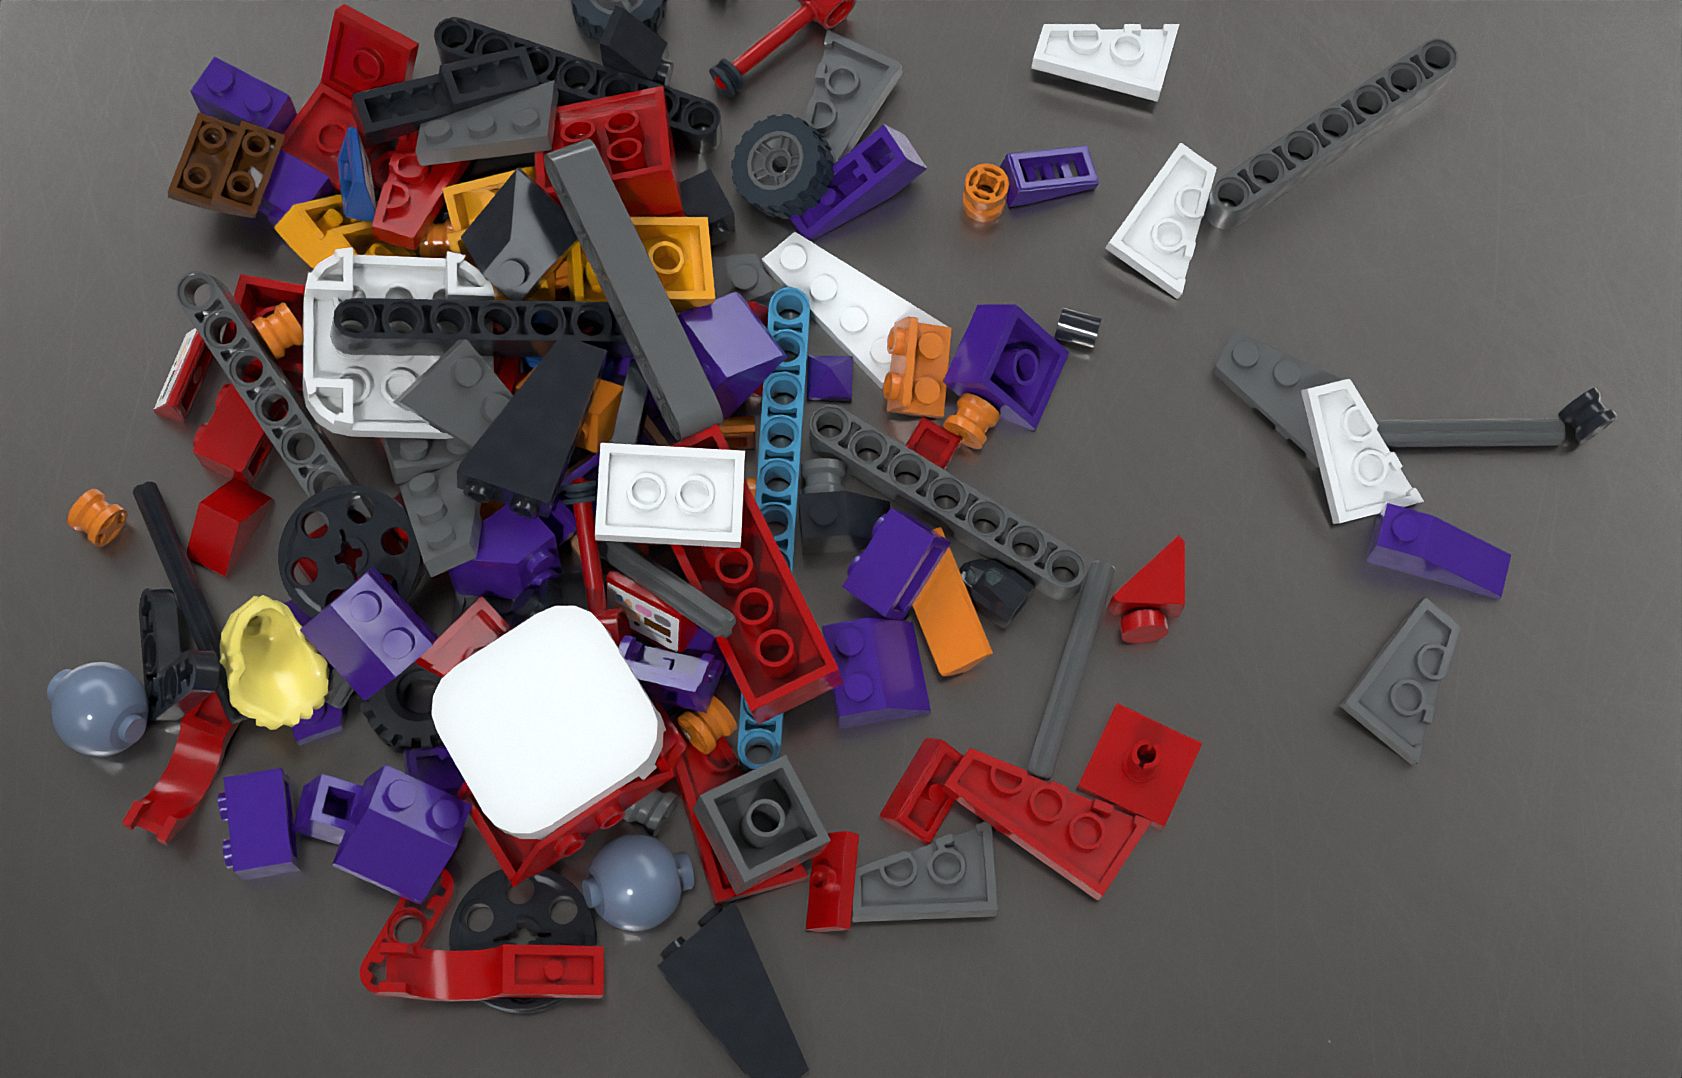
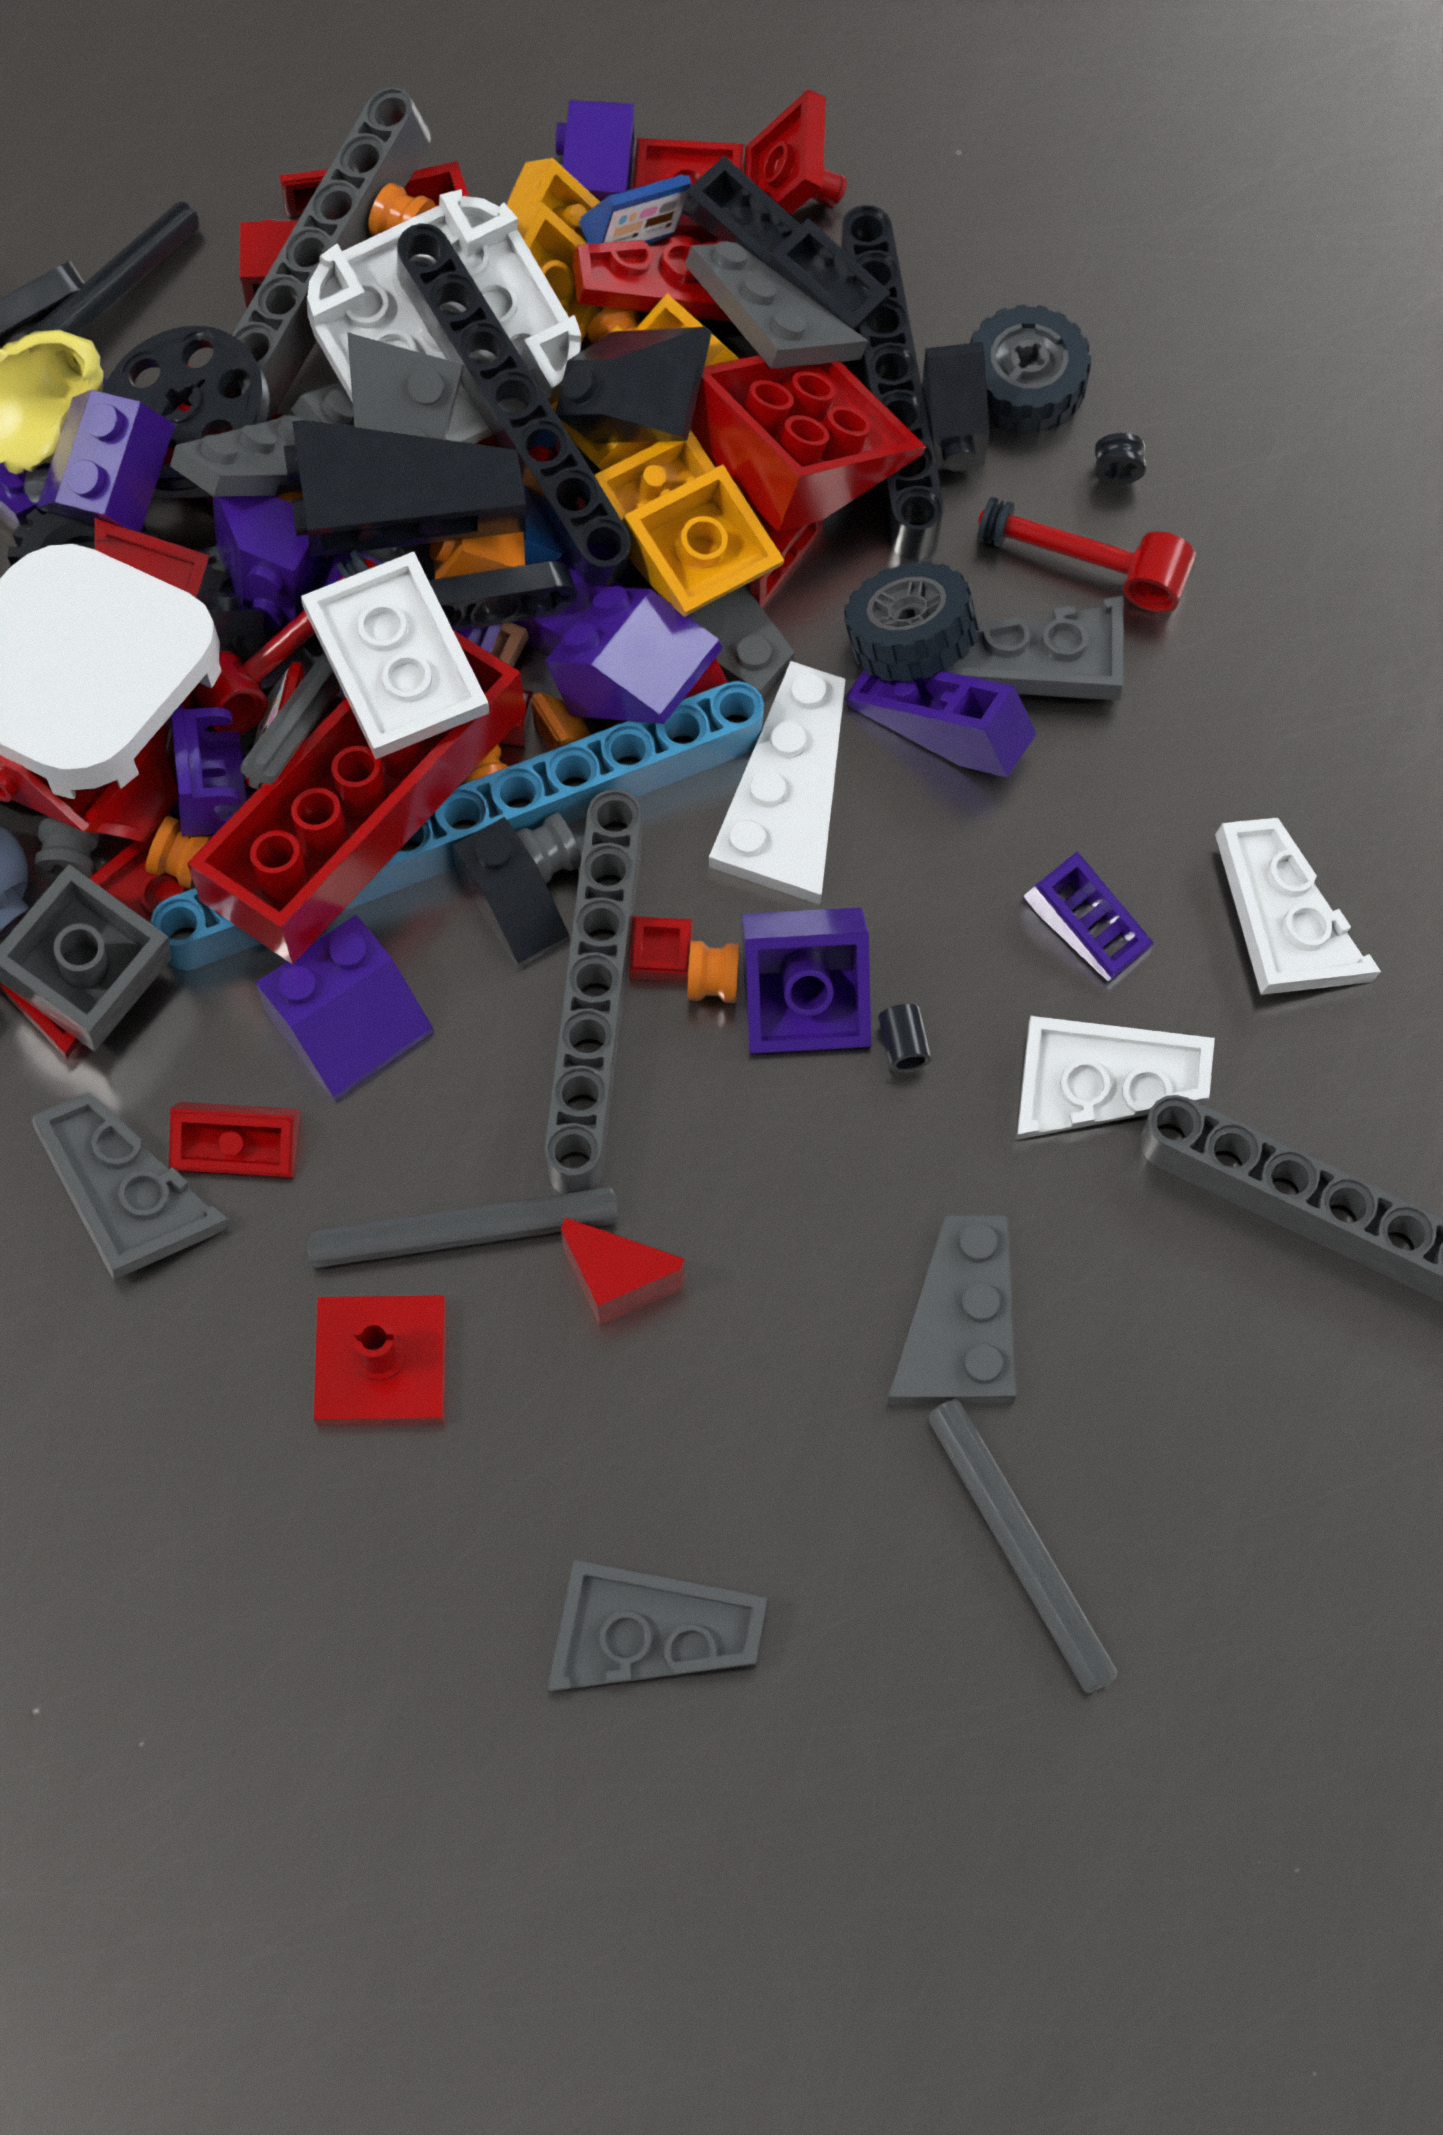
camera: 65 degrees right, 5 degrees down
orange wheel [67,489,127,547] -> none
reddish brown slope [168,112,285,218] -> none
red slope [186,478,274,579] -> none
dark purple piece [190,56,297,134] -> none
dark grey beam [544,139,723,442] -> none
black brick [680,169,735,246] -> none
red plate [806,831,859,932] -> none
dark purple slope [807,355,853,401] -> none
dark purple piece [842,508,951,621] -> none
orange bracket [883,316,951,419] -> none
orange slope [912,527,993,676] -> none
red wing [941,748,1152,901] -> none
black rock [959,559,1035,629] -> none
orange wheel [962,163,1009,222] -> none
red tile [1120,609,1168,644] -> none
white wing [1301,379,1424,524] -> none
dark purple slope [1365,503,1511,599] -> none
black wheel [1558,388,1618,444] -> none

